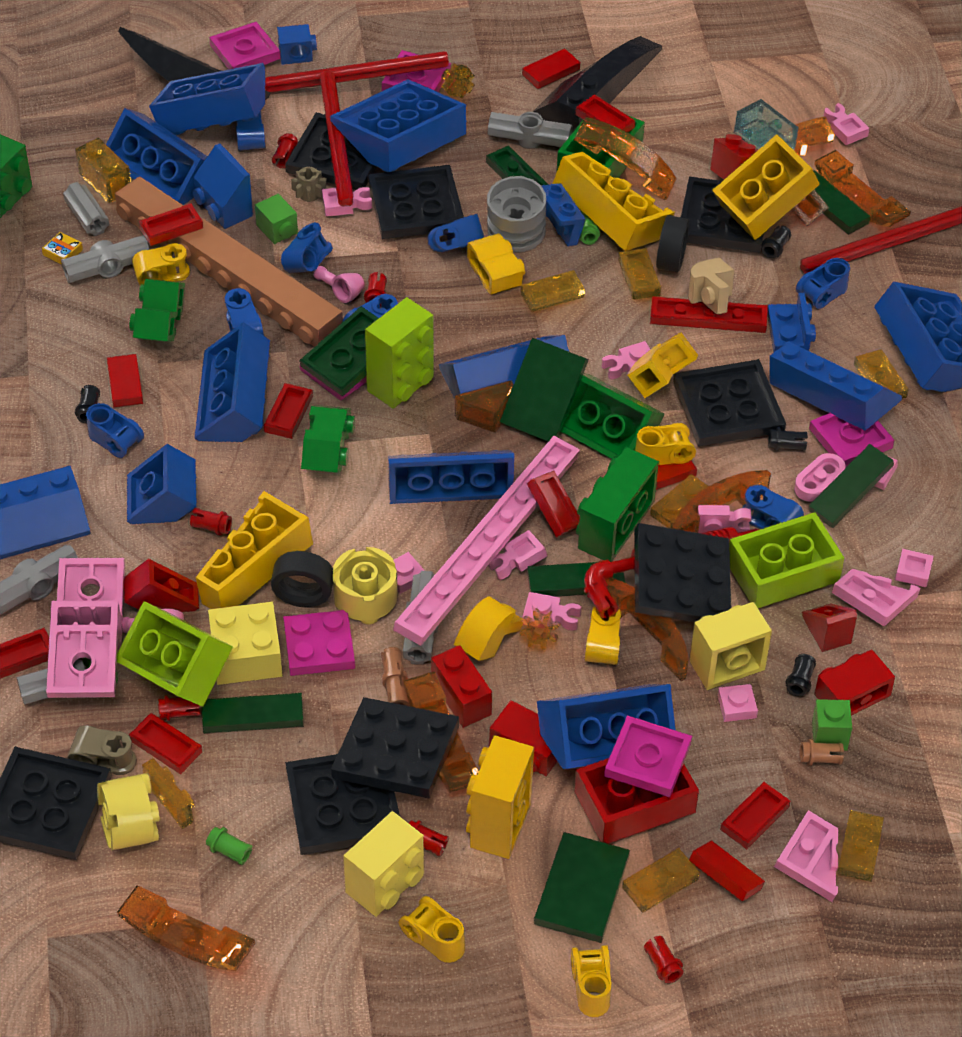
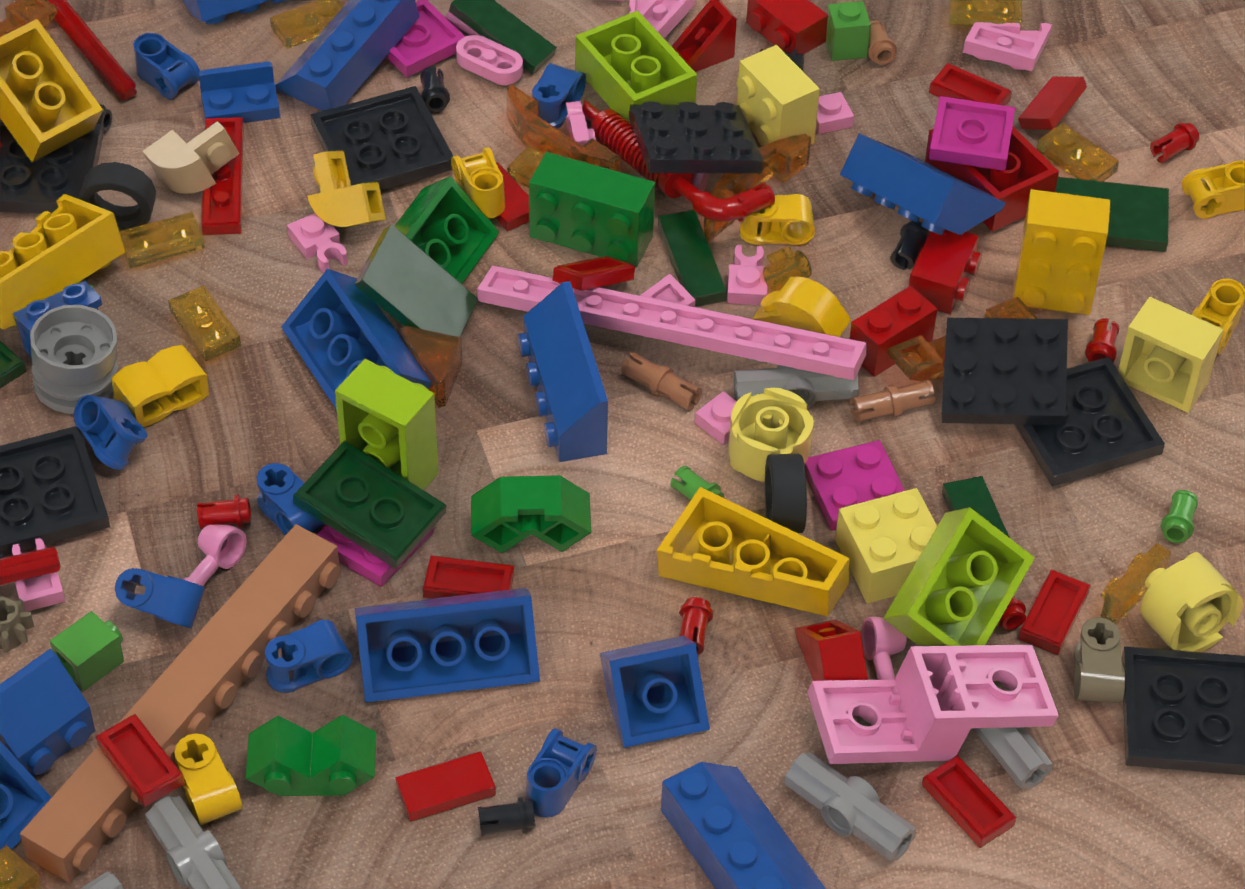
camera: 100 degrees left, 0 degrees up
none -> nougat pin [621,352,702,411]
none -> bright green pin [670,465,724,500]

